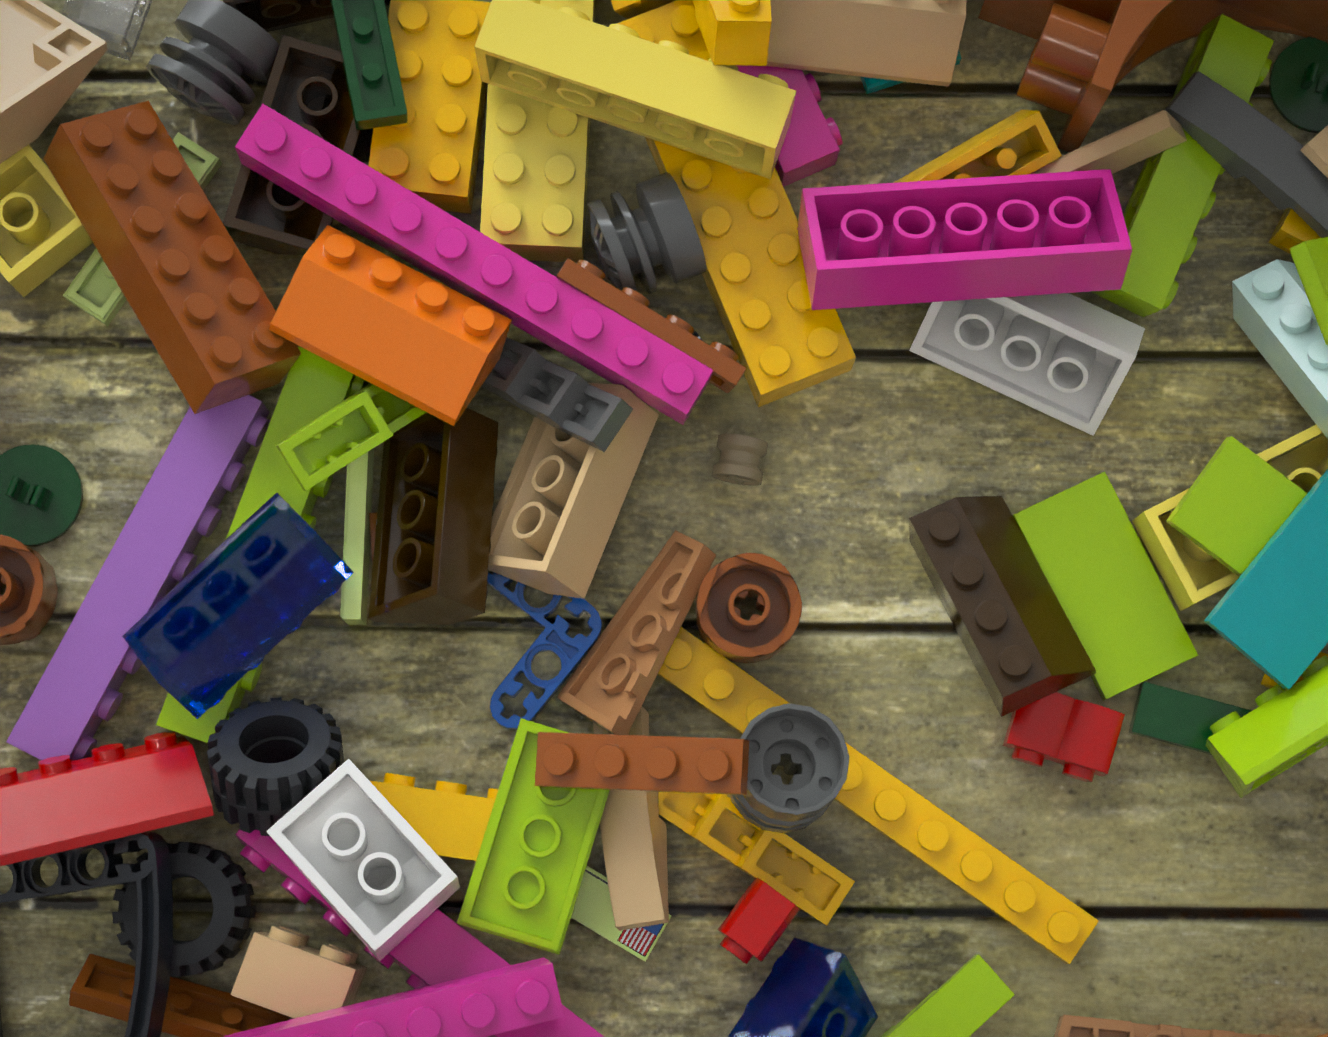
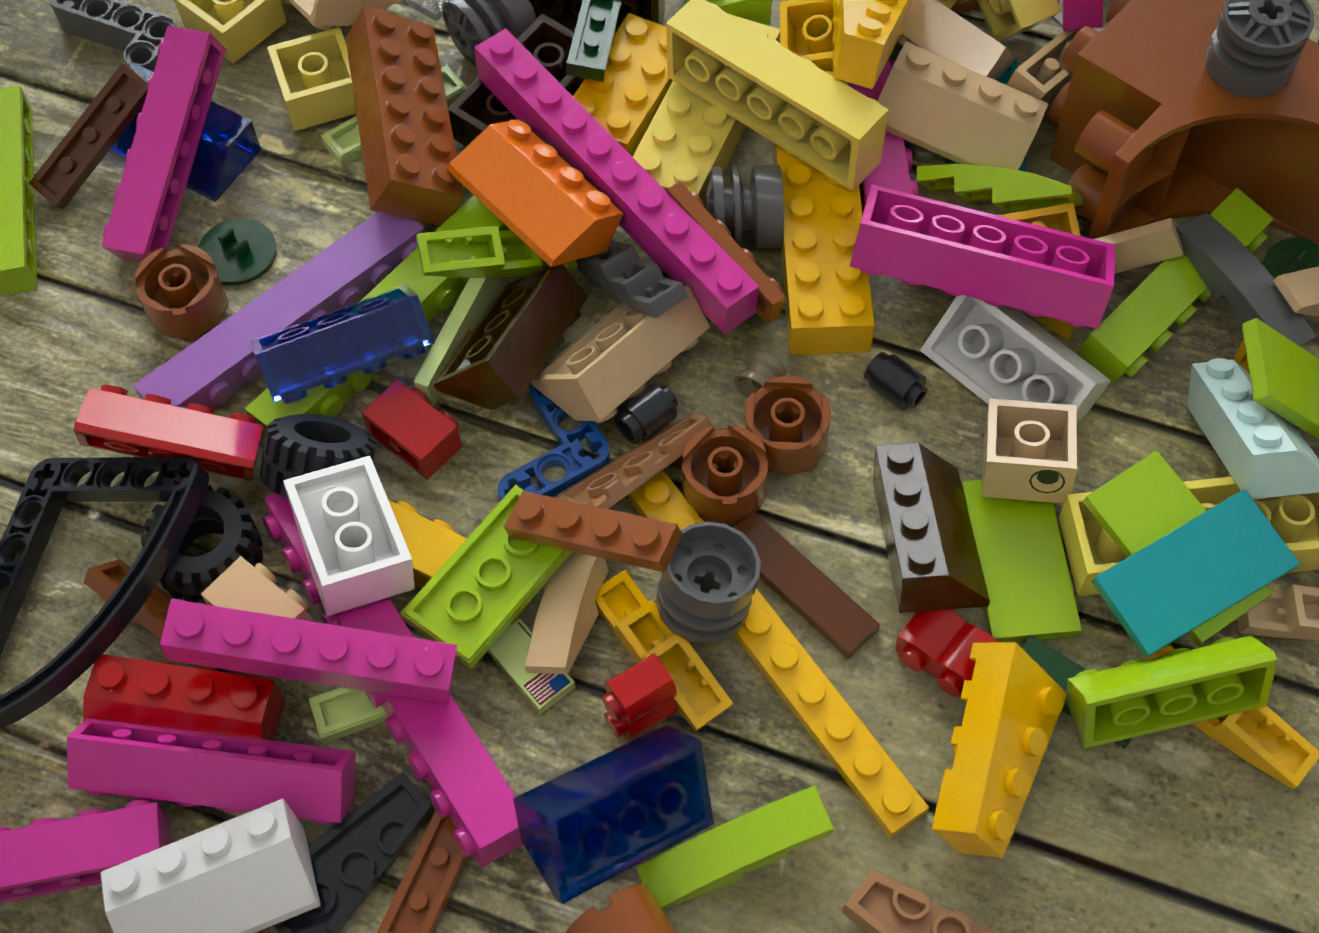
camera: 25 degrees right, 20 degrees down
none -> red brick [361,379,462,480]
none -> black brick [615,384,678,444]
none -> reddish brown tile [734,511,880,659]
none -> dark orange brick [744,376,831,475]
none -> black brick [864,352,928,411]
none -> lime slope [917,164,1083,214]
none -> yellow wedge [932,642,1068,858]
none -> tan brick [982,398,1077,504]

